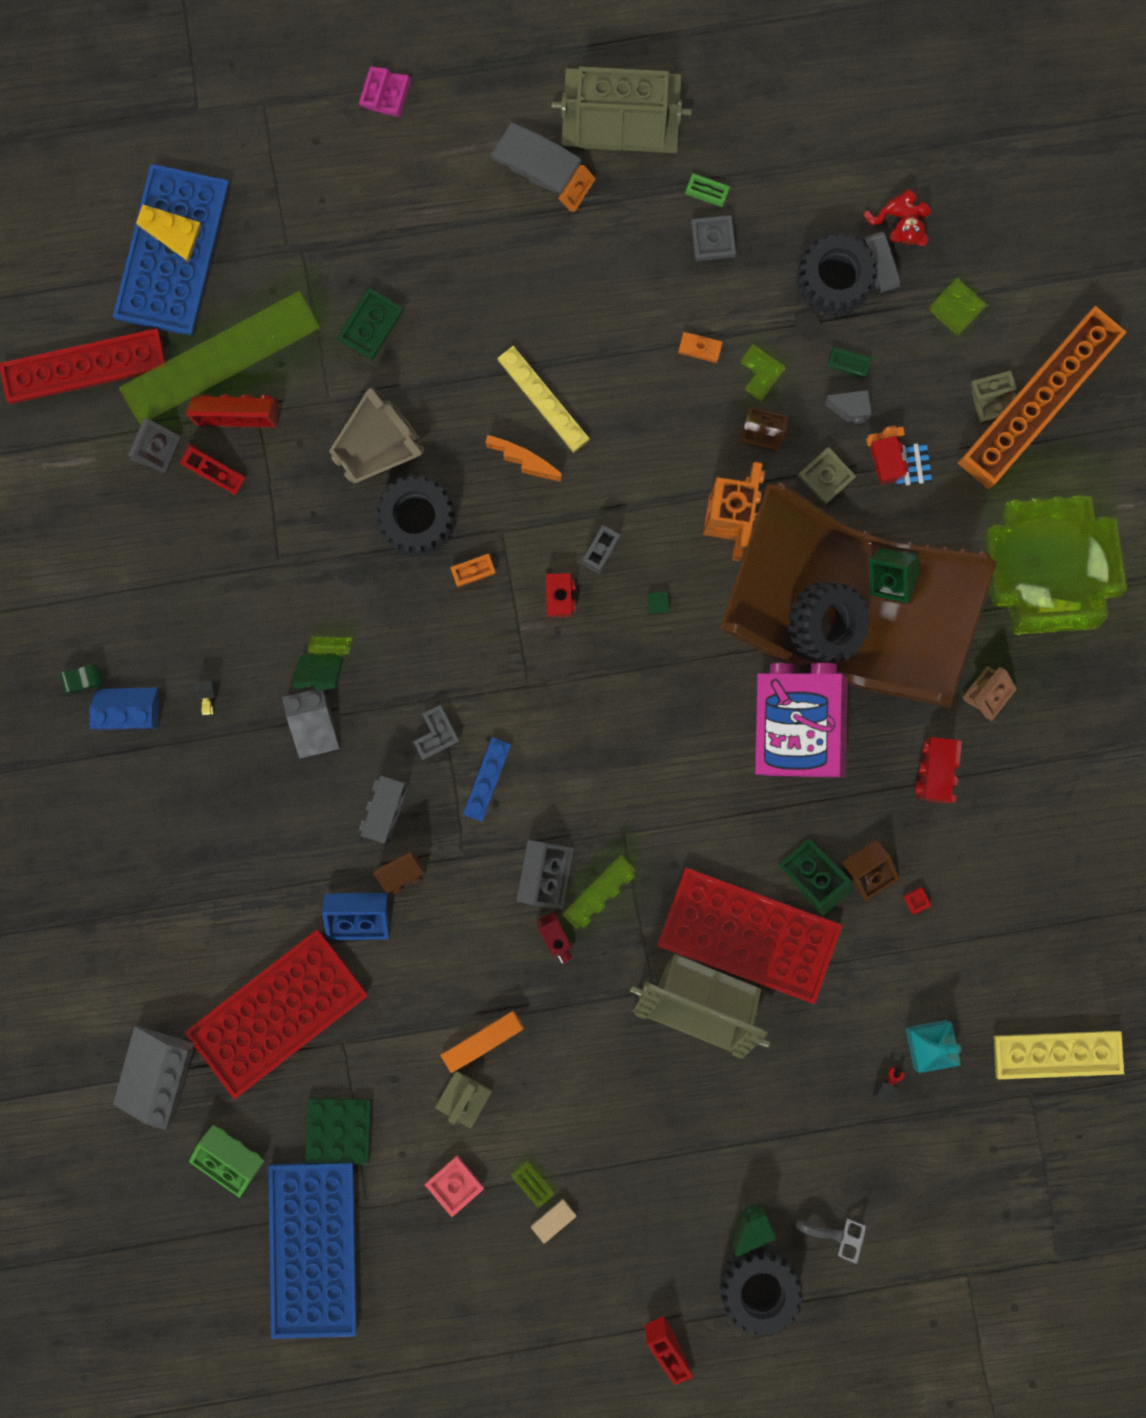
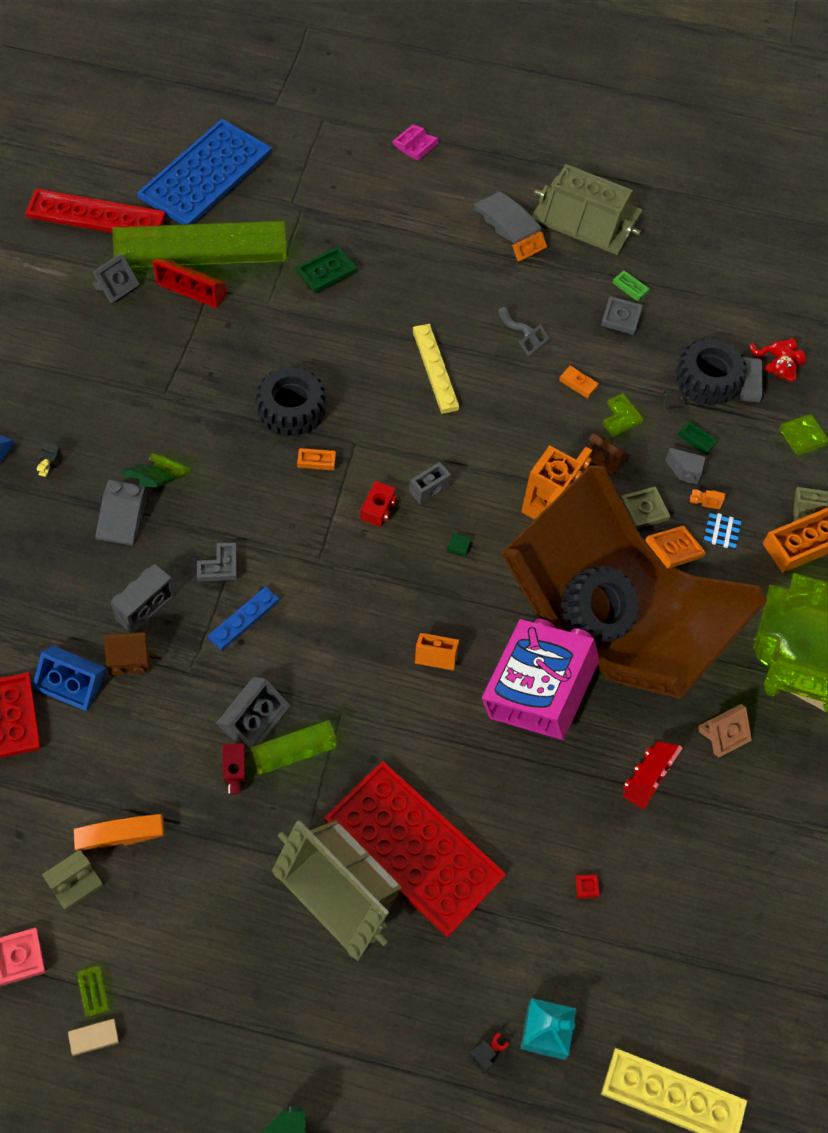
camera: 15 degrees right, 25 degrees down
yellow wing [136,205,202,263] -> none
red slope [179,443,245,495] -> none
dark tan cone [329,388,424,484] -> none
orange slope [485,435,562,482] -> none
dark green slope [778,839,854,916] -> none
reddish brown slope [842,840,900,902] -> none
dark green slope [869,548,919,603] -> none
red brick [870,436,909,485] -> none
none -> orange brick [415,633,459,670]
none -> dark grey piece [498,307,550,356]
none -> orange tile [645,526,706,569]

